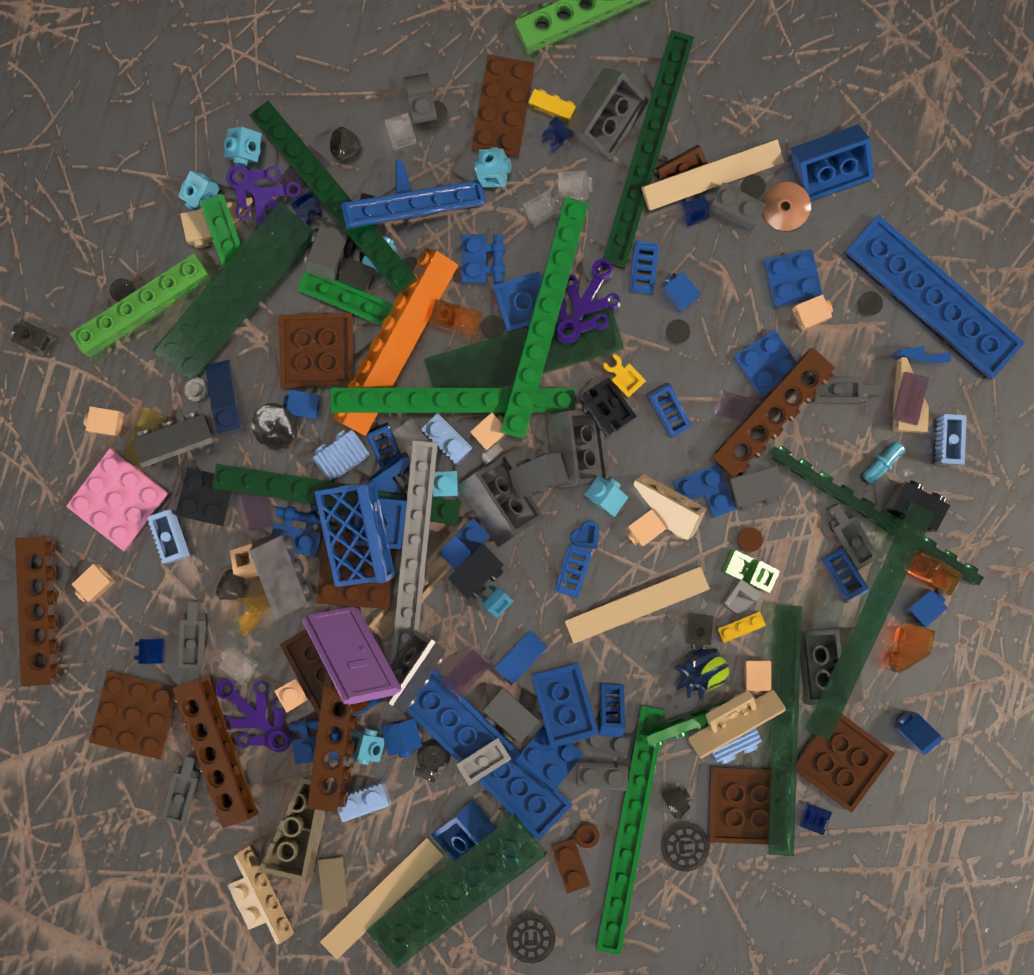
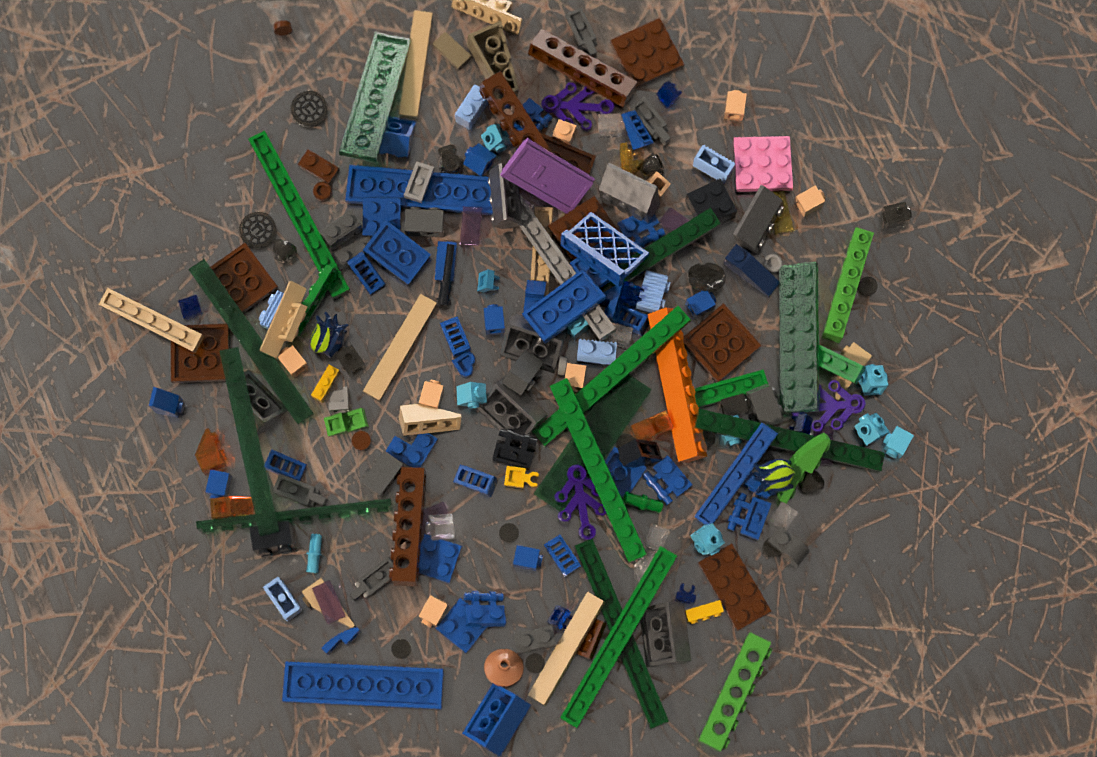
camera: 145 degrees right, 10 degrees down
reddish brown brick [15,536,60,686] -> none
black brick [448,543,504,599] -> none
none -> tan plate [99,288,204,353]
none -> clear brick [425,513,455,540]
none -> black pin [436,244,455,305]
none -> blue plate [464,591,506,627]
none -> blue brick [484,304,505,335]
none -> blue tile [522,269,607,344]
none -> green plate [560,546,678,728]
none -> black slope [617,439,663,468]
none -> clear blue tile [620,281,644,306]
none -> blue slope [622,110,653,150]
none -> green pin [623,491,663,513]
none -> blue plate [727,493,771,540]
none -> dark blue hair [753,459,795,496]
none -> bright green slope [777,433,831,504]
none -> medium azure brick [883,426,914,458]

